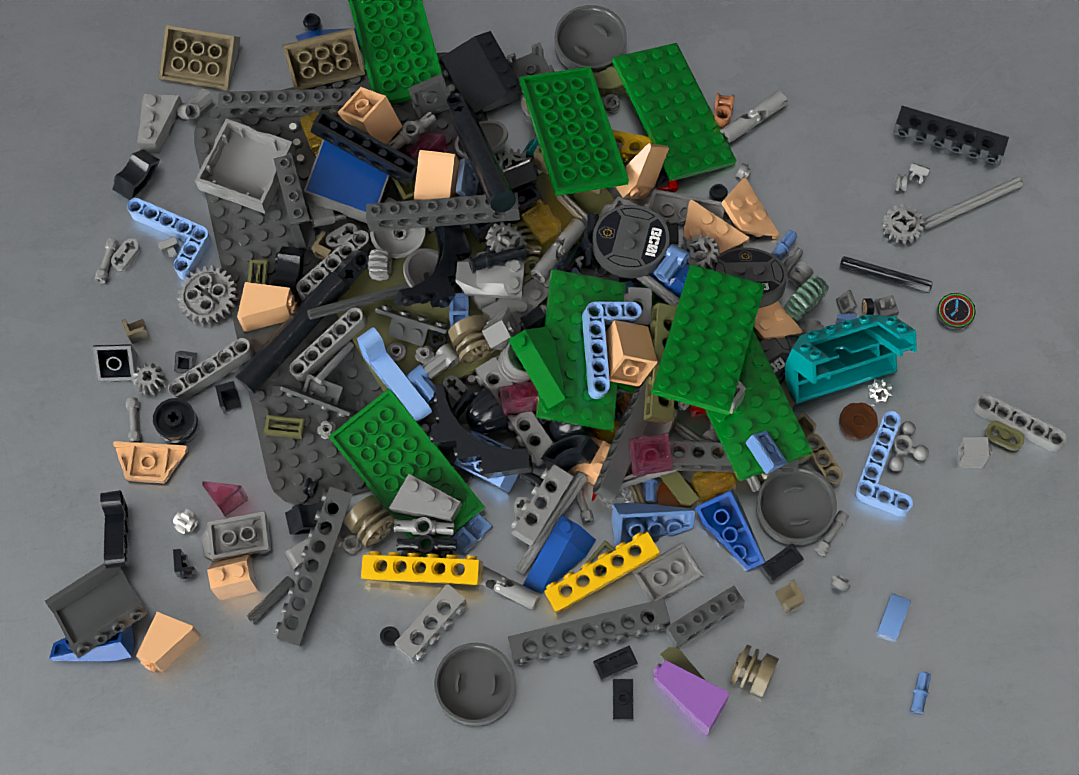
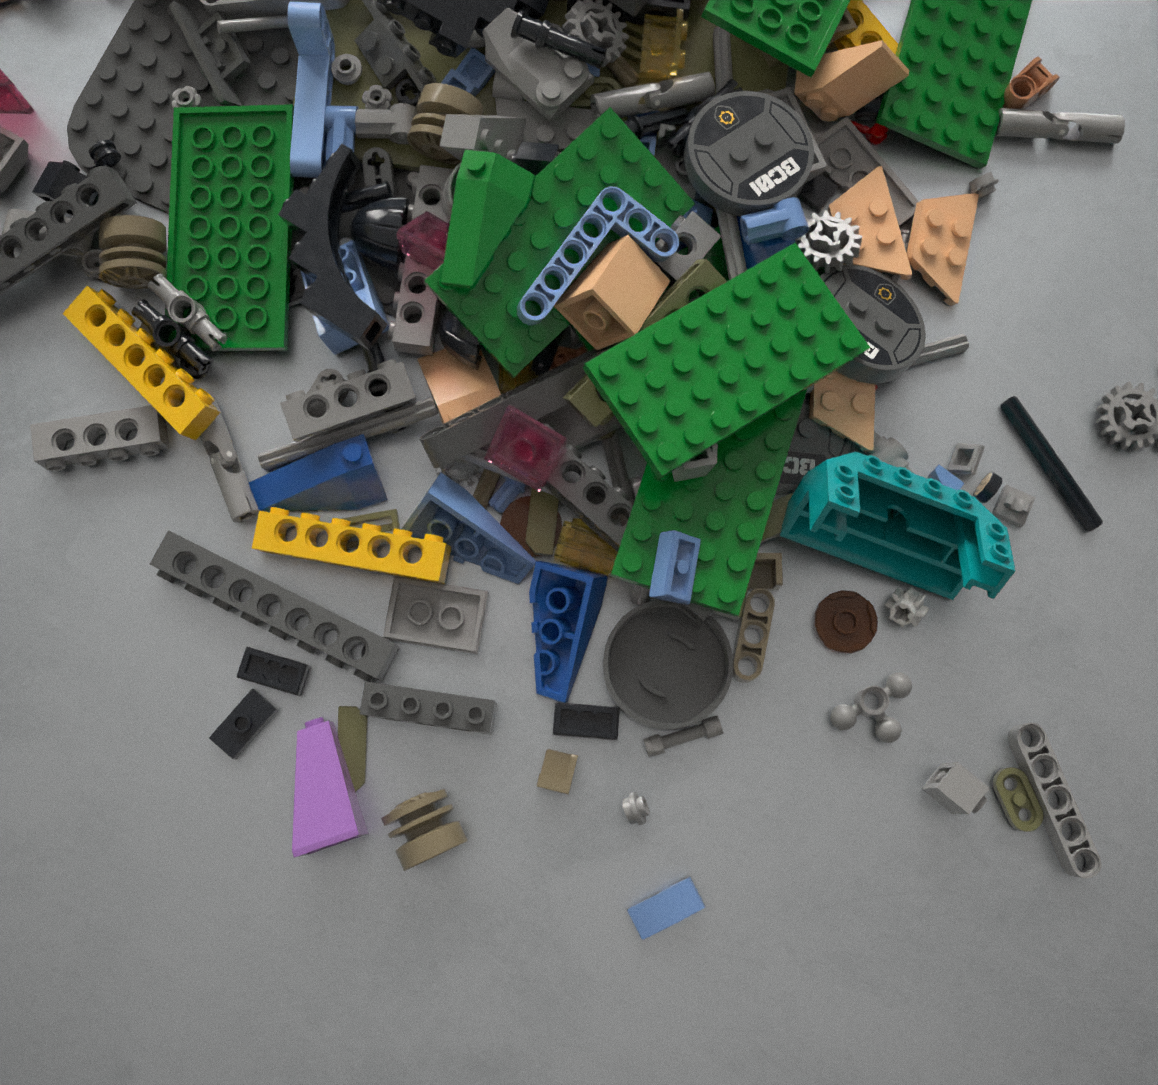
camera: 35 degrees right, 10 degrees up
olive tile [263,415,305,439] -> none
black tile [380,626,400,647] -> none
light grey wedge [389,474,462,523] -> none
dark grey piece [434,643,516,726] -> none
medium blue slope [452,514,493,554] -> none
black brick [541,435,600,473] -> none
light grey bar [570,477,594,524] -> none
black plate [709,184,728,202] -> none
medium blue axle [771,230,797,260] -> none
sand green gear [784,275,829,322] -> none
light grey wheel [787,262,814,288] -> none
light blue beam [855,411,913,517] -> none
medium blue axle [911,672,931,713] -> none
tile [937,293,976,330] -> none

